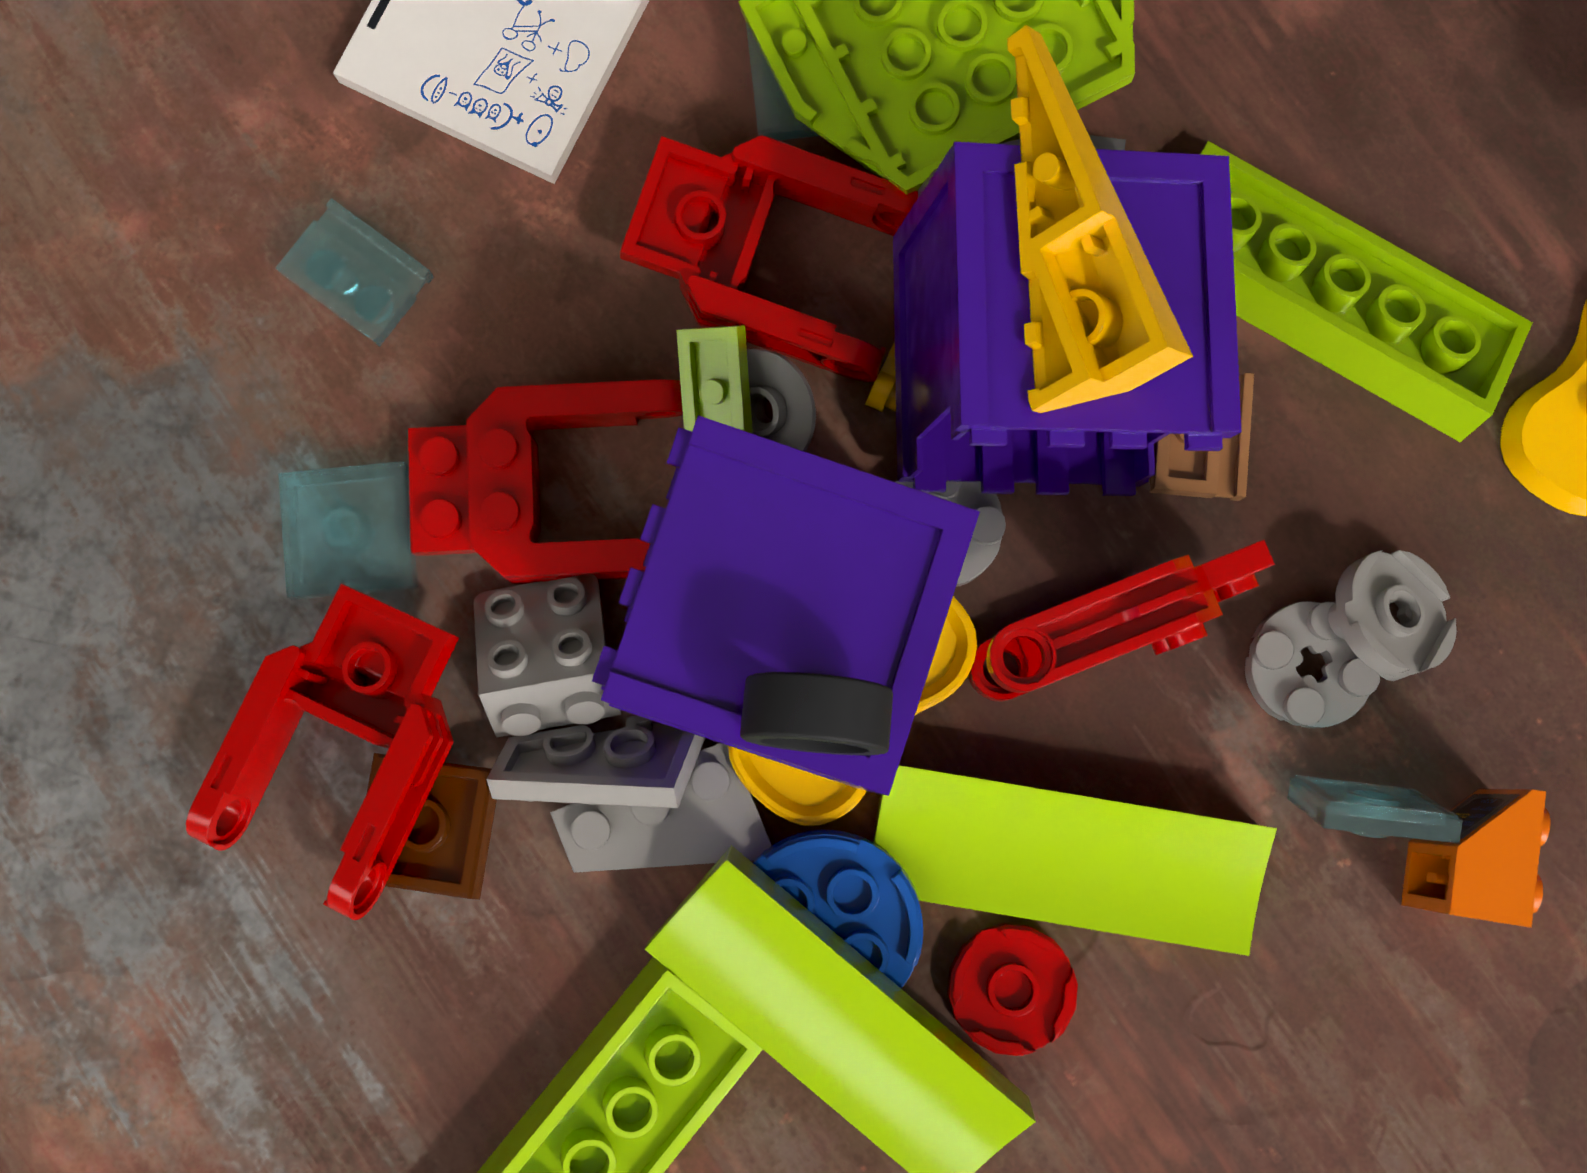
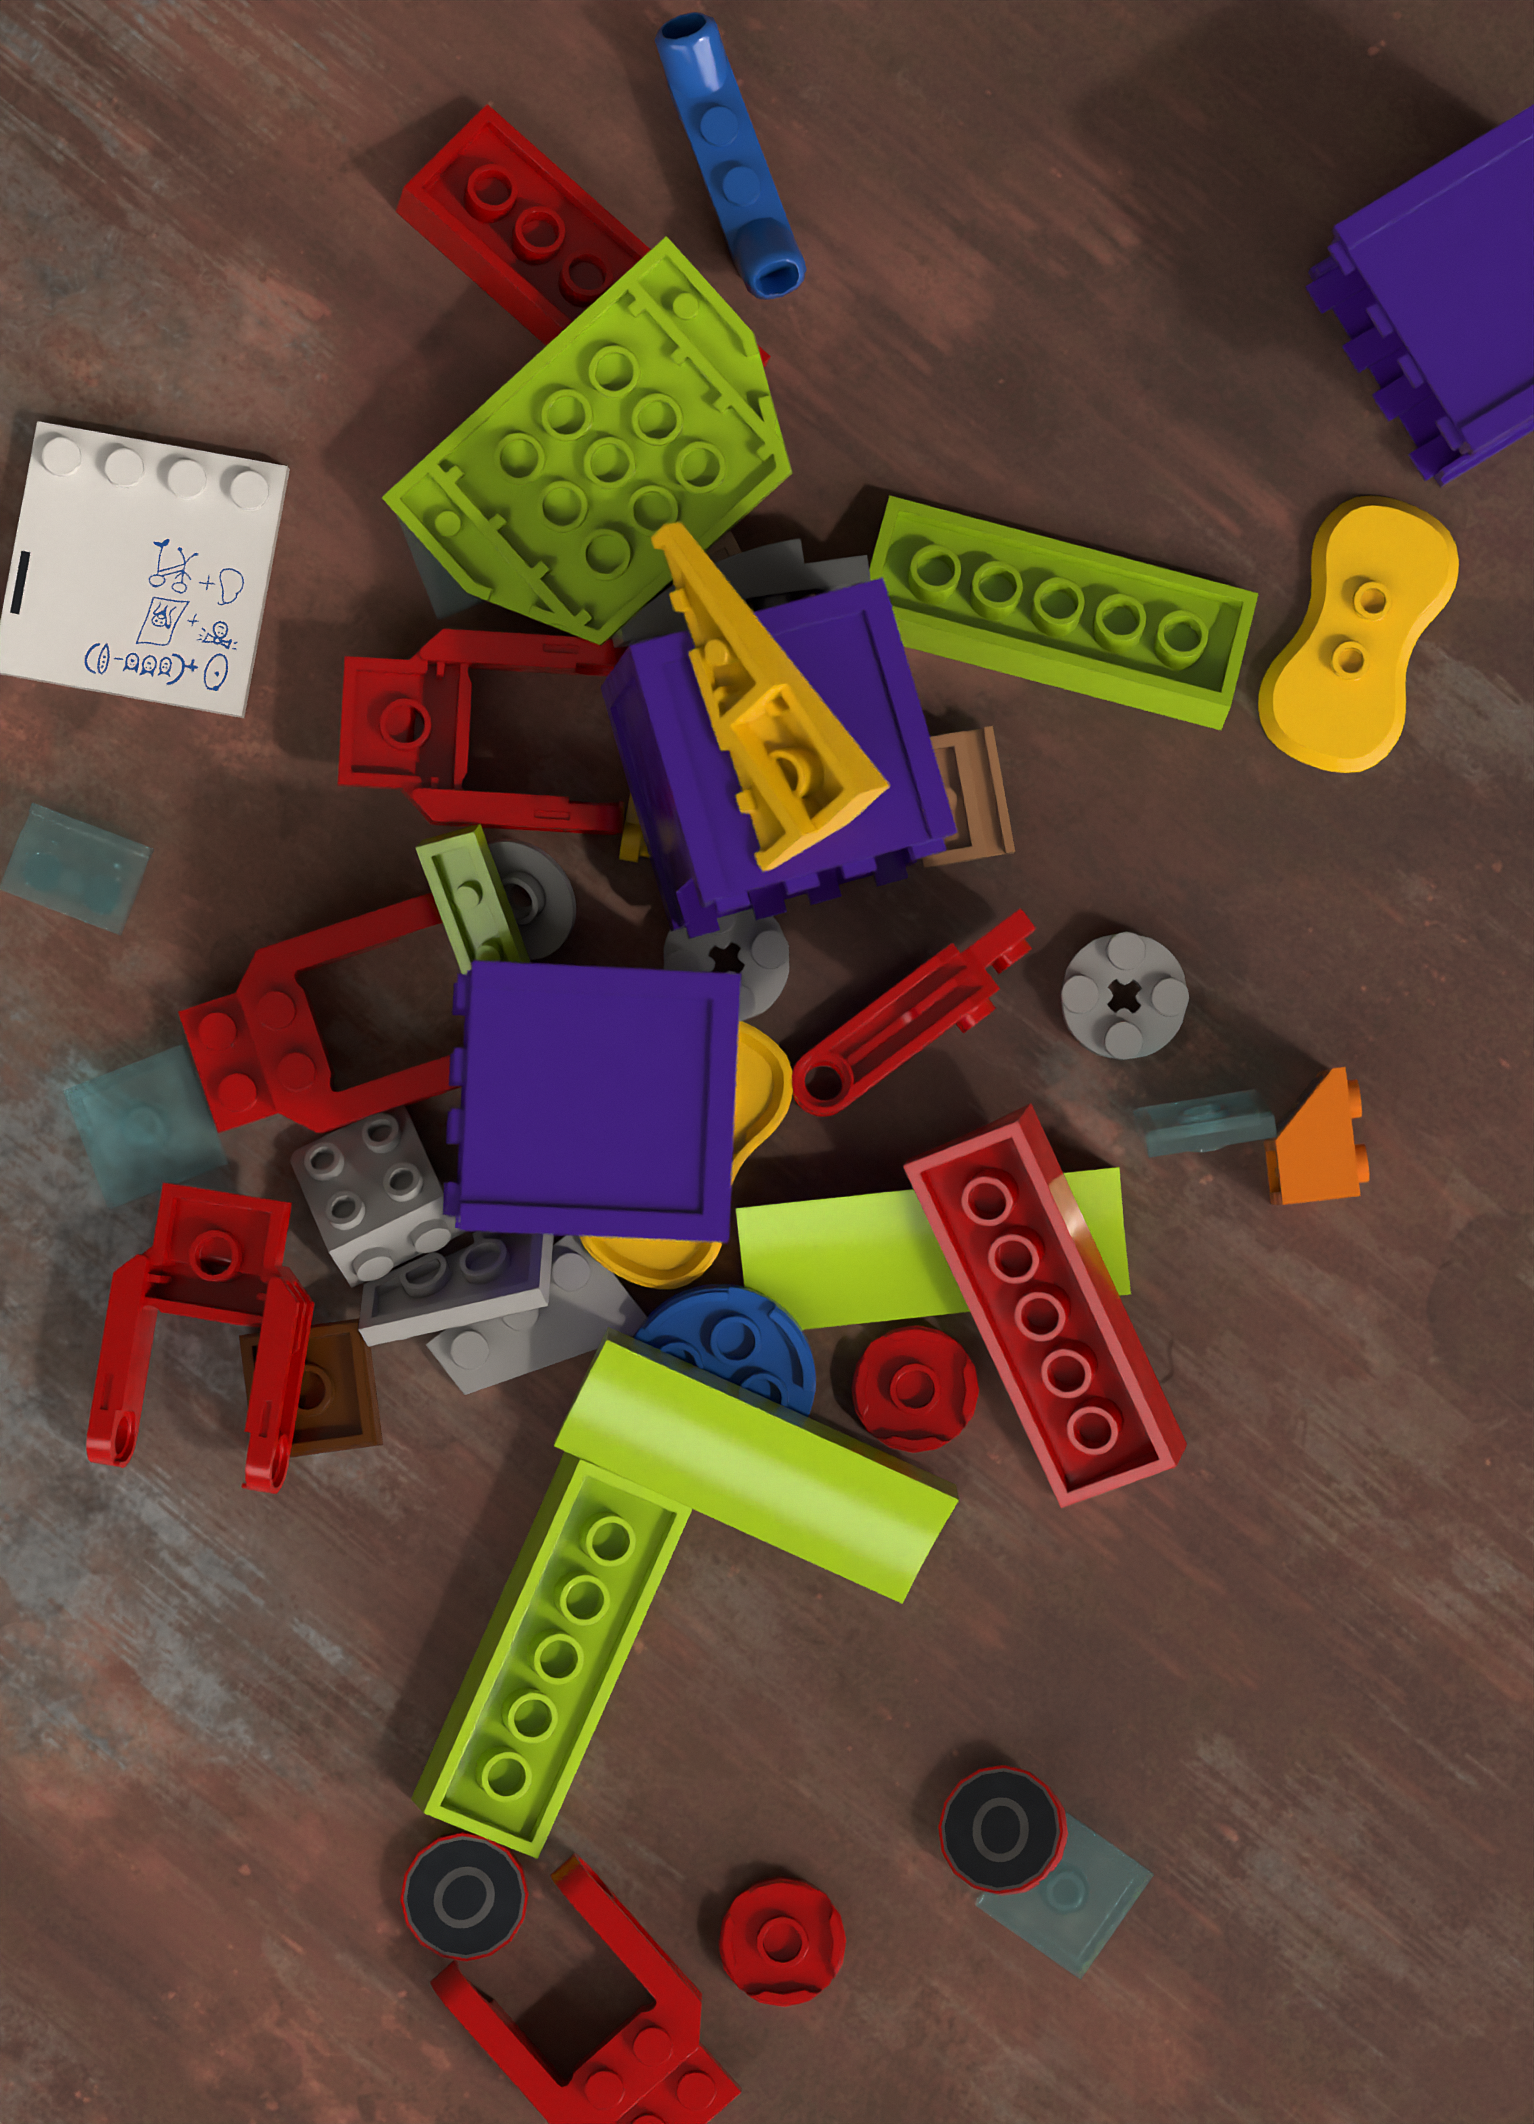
camera: 10 degrees left, 5 degrees up
black tyre [740,672,893,755] -> none
light grey plate [1328,550,1457,681] -> none
none -> red arch [903,1103,1187,1508]

